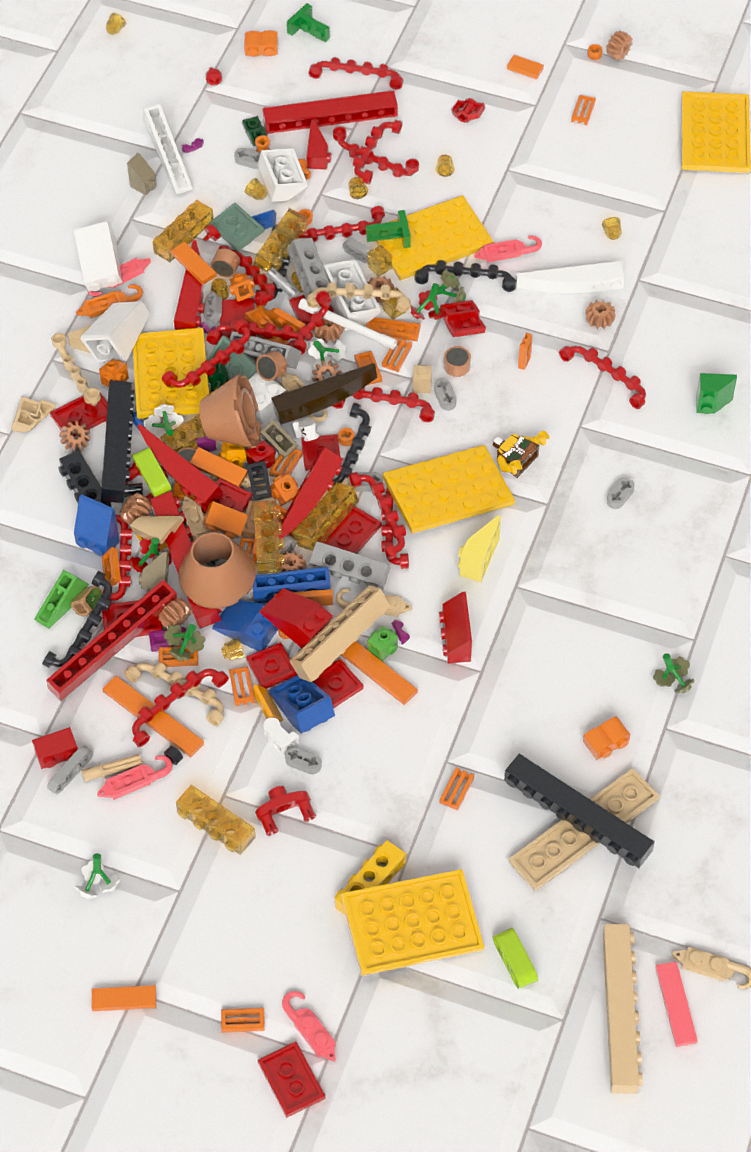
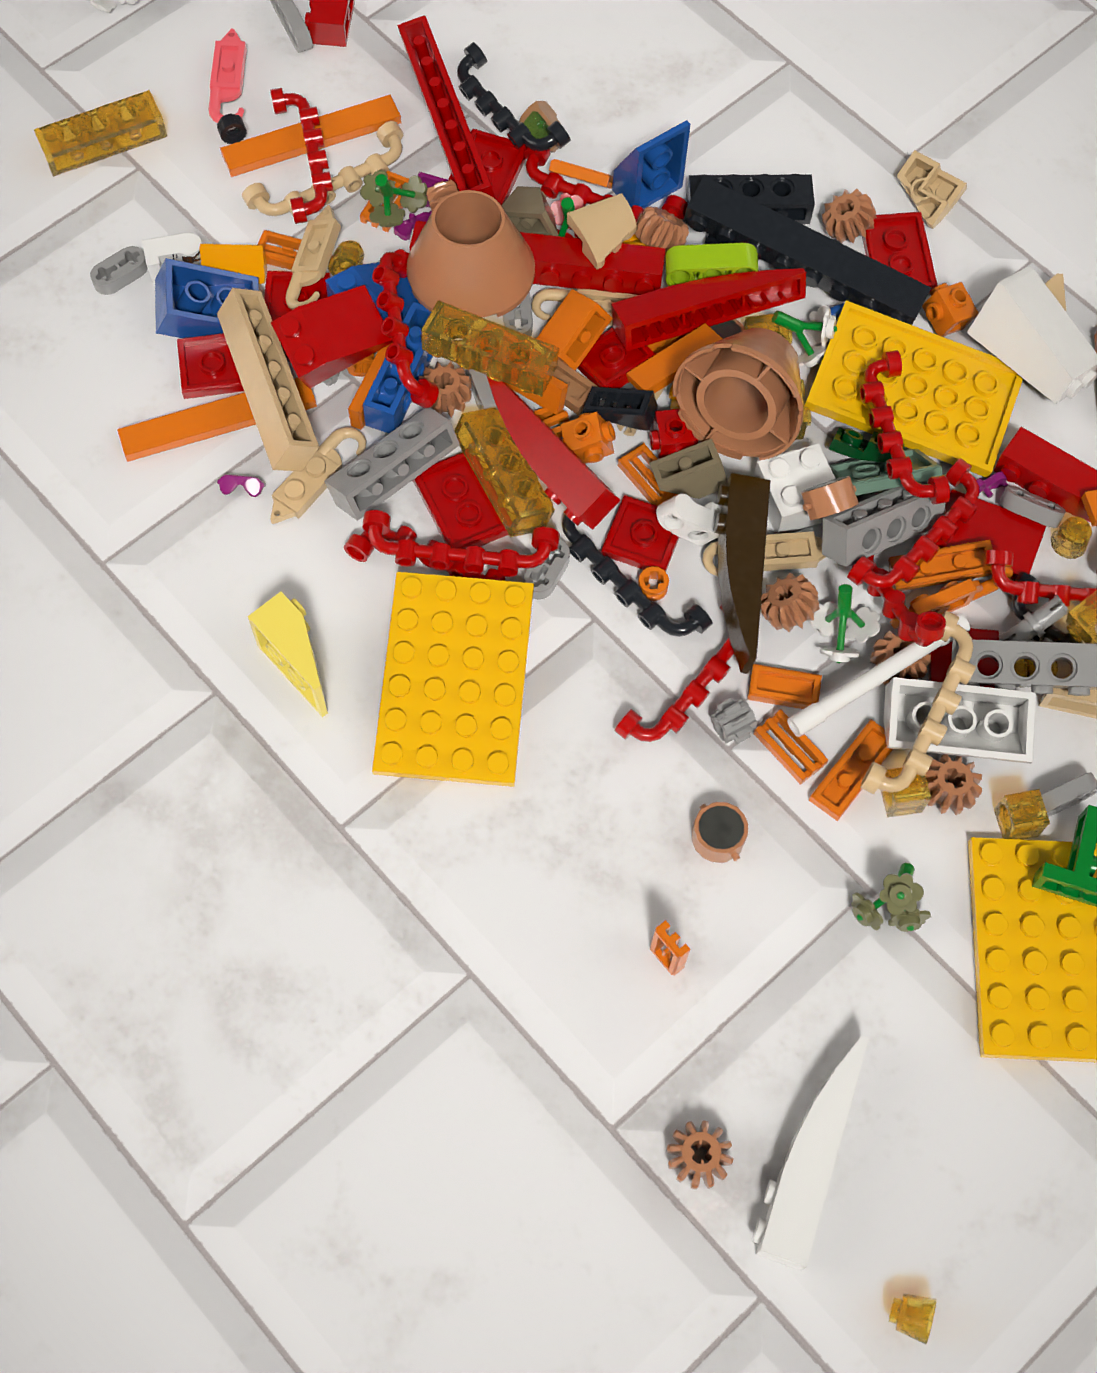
camera: 115 degrees right, 10 degrees up
bright green slope [34,569,89,628] -> none
tan bar [51,333,101,406] -> none
tan axle [81,754,142,782] -> none
orange brick [228,273,255,301] -> none
red connector [255,786,316,836] -> none
bright green brick [367,626,398,661] -> none
red plant [410,283,443,320] -> none
tan brick [413,365,432,394] -> none
black bar [414,260,517,292] -> none
light grey beam [434,379,456,411] -> none
red slope [439,592,472,664] -> none
red slope [440,300,486,337] -> none
coral plate [474,236,542,263] -> none
torso [493,431,550,478] -> none
red bar [559,346,646,409] -> none
light grey beam [607,478,634,509] -> none
slope [696,373,737,414] -> none
none -> tan plate [286,205,341,310]
none -> red bar [372,249,439,408]
none -> light grey gear [711,698,757,744]

